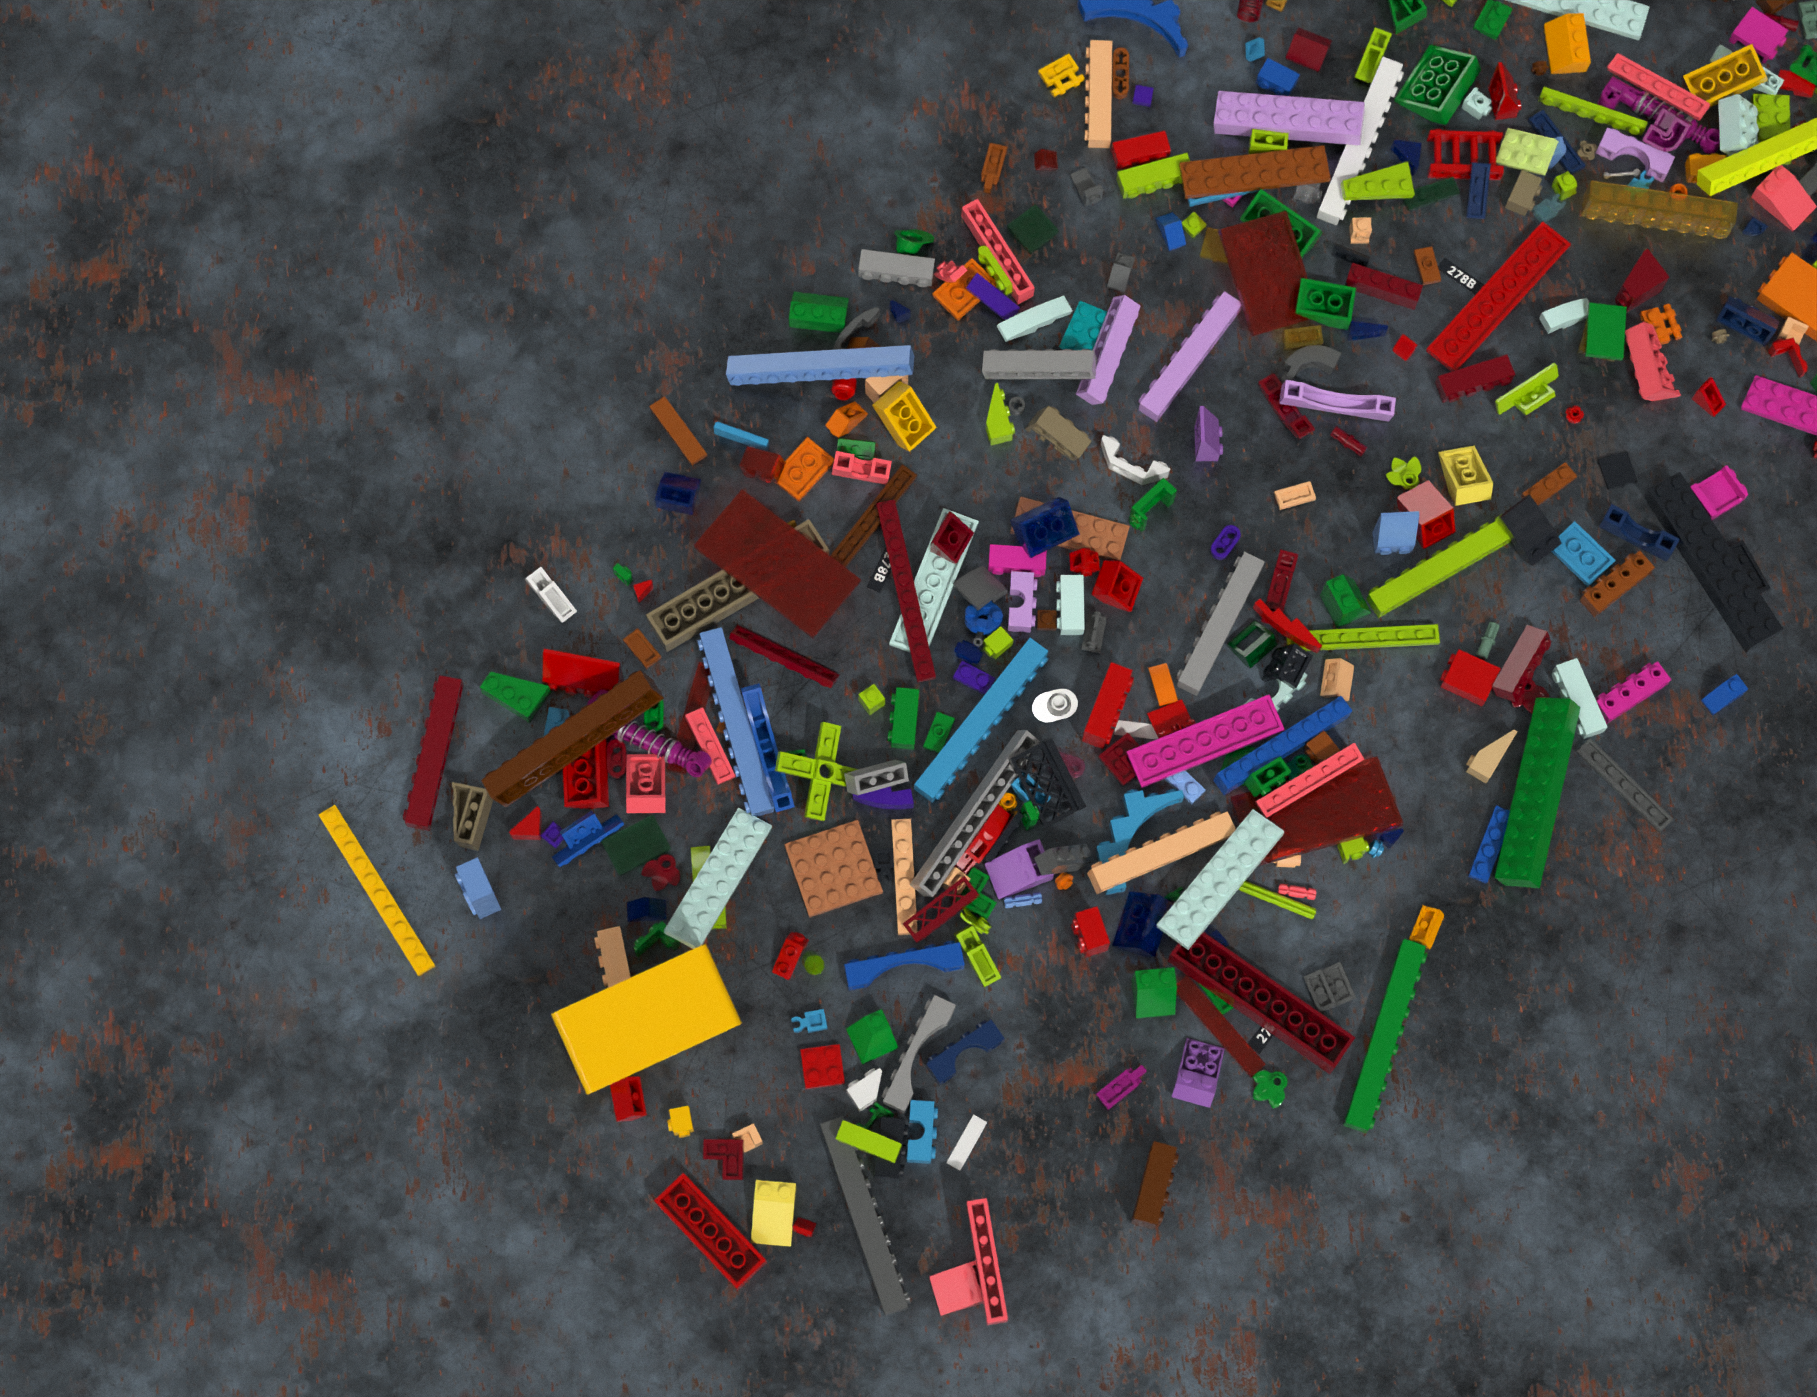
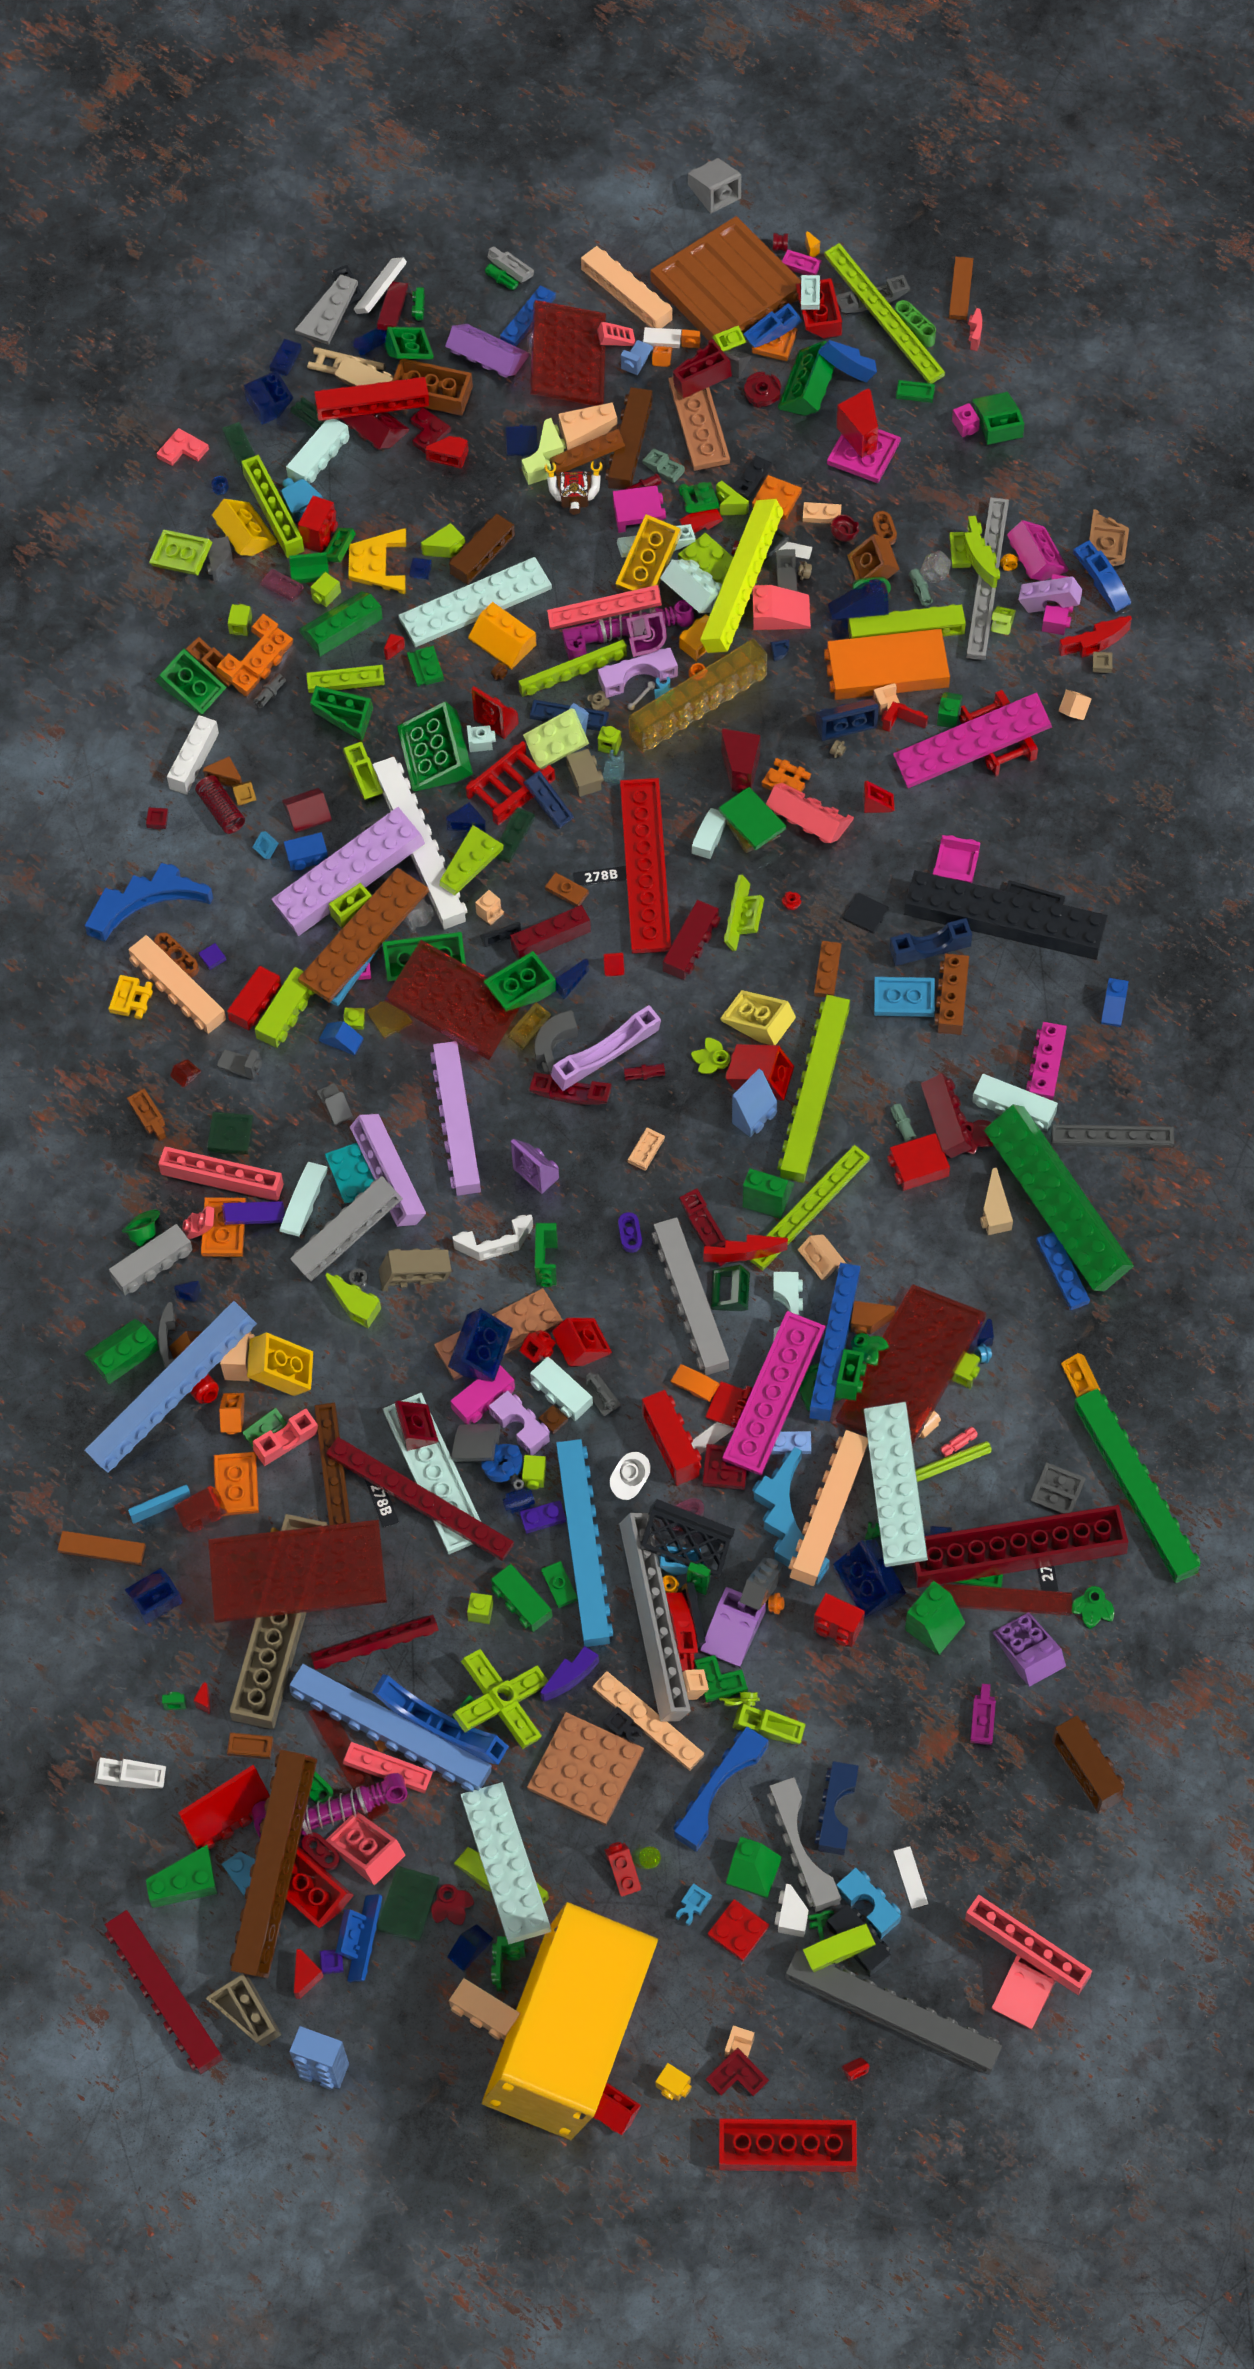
camera: 40 degrees left, 10 degrees down
yellow plate [319,805,435,976] -> none
light yellow slope [751,1180,796,1247] -> none
light grey brick [844,759,909,795] -> none
dark red fence [903,876,980,943] -> none
lime plate [978,246,1012,295] -> none
medium blue axle [1004,892,1042,908] -> none
coral plate [1255,743,1364,818] -> none
black bracket [1262,644,1313,689] -> none
black slope [1499,494,1562,566] -> none

